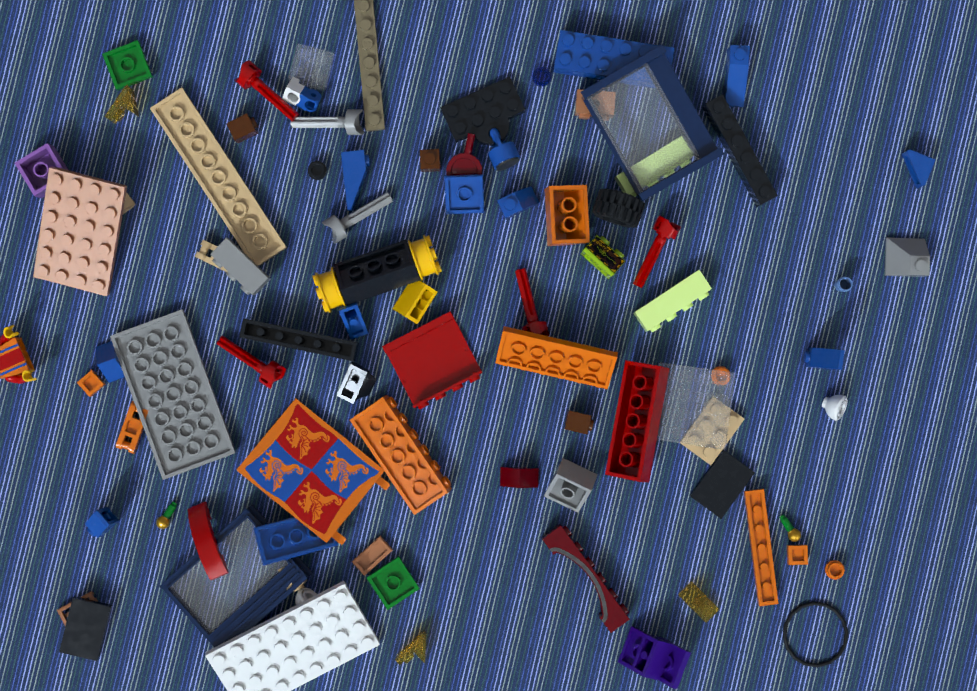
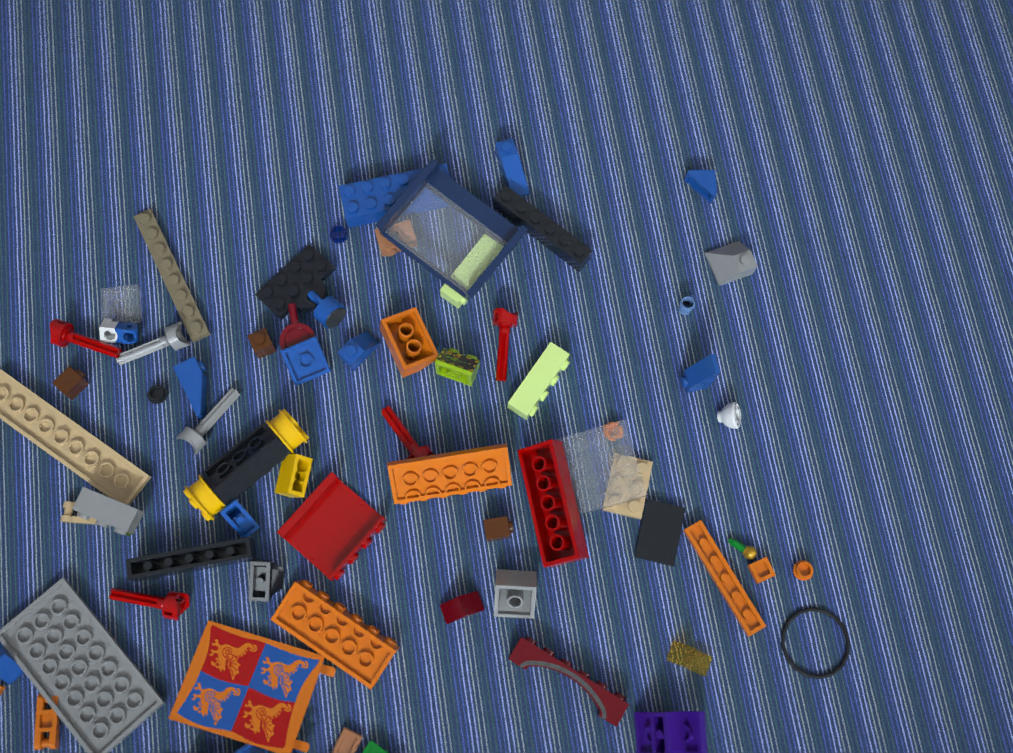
camera: 30 degrees left, 15 degrees down
black tyre [592,189,645,228] -> none

